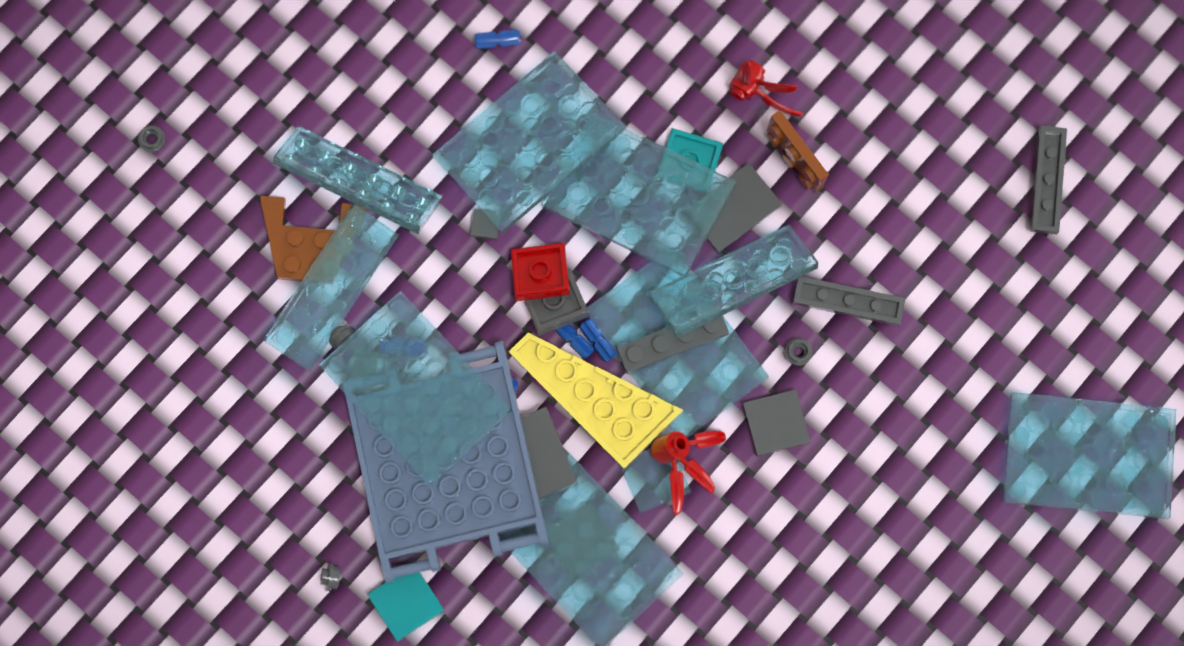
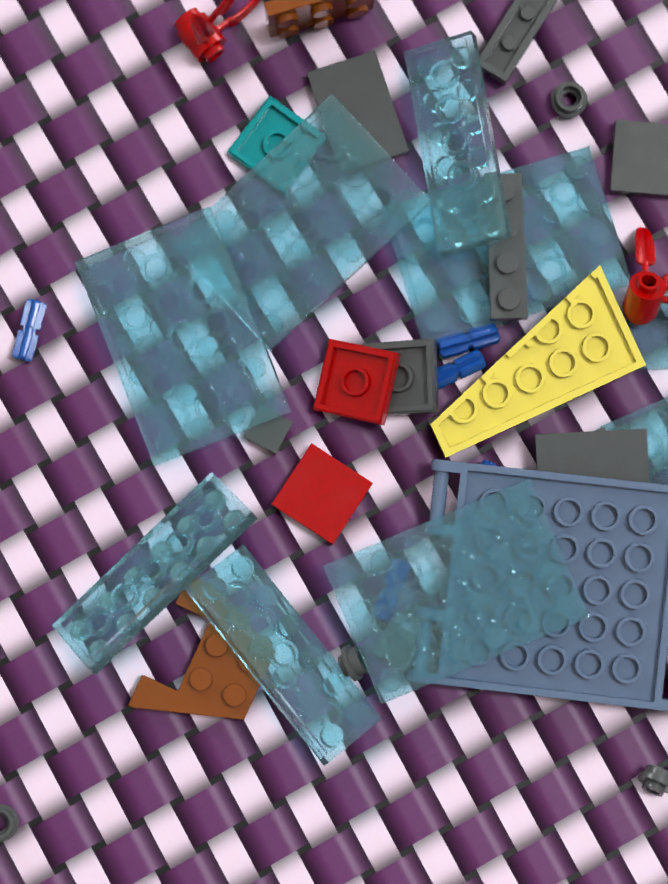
camera: 65 degrees left, 5 degrees up
none -> red tile [271,443,373,545]

